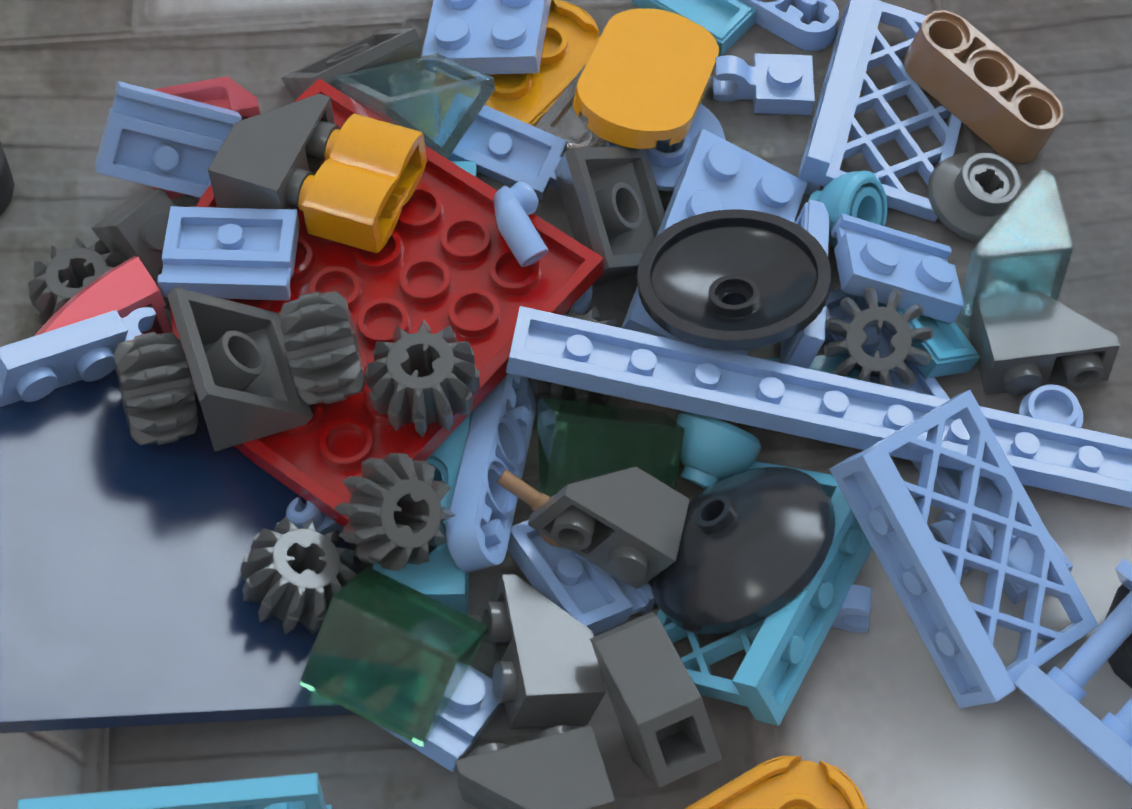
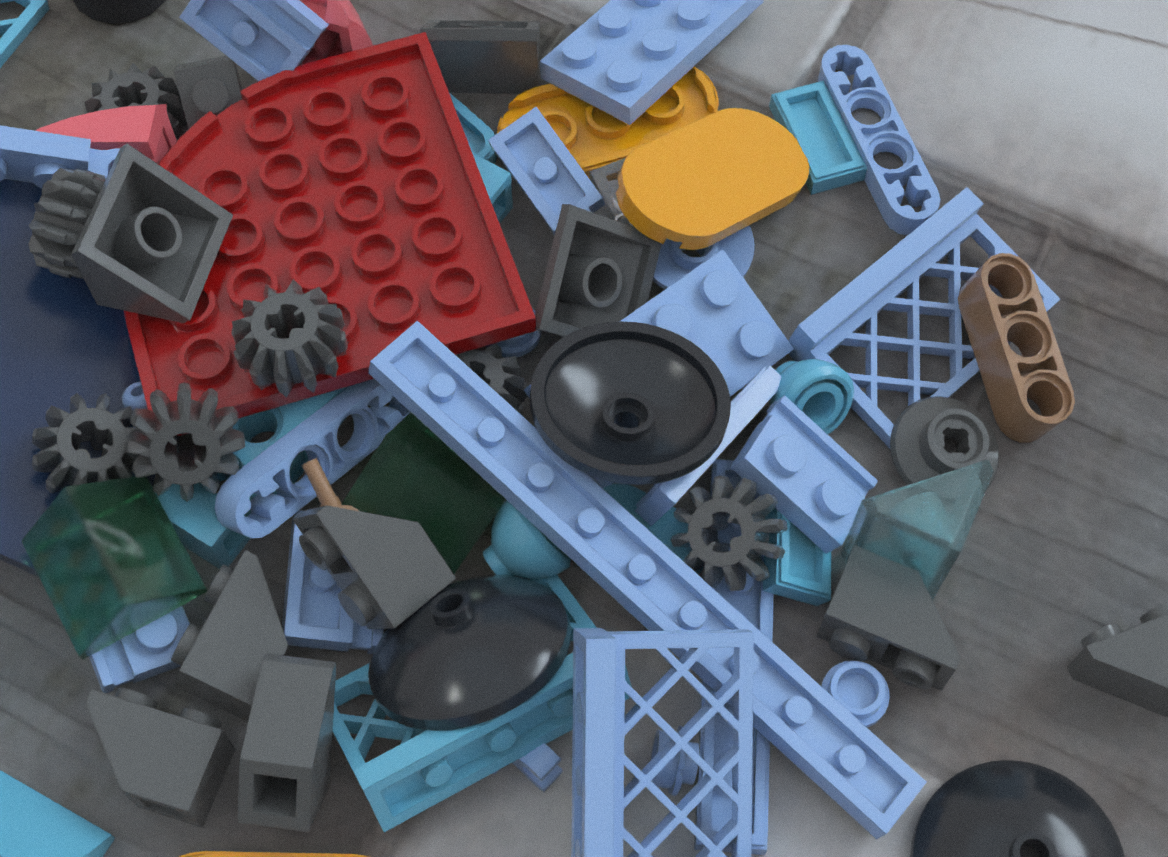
camera: 30 degrees right, 5 degrees up
light blue plate [157,206,300,301] -> none
dark grey slope [208,94,340,210] -> none
dark grey gear [280,291,366,405] -> none
light orange brick [298,114,427,253] -> none
clear light blue slope [331,53,495,159] -> none
light blue arm [493,181,549,267] -> none
light blue plate [712,54,815,115] -> none

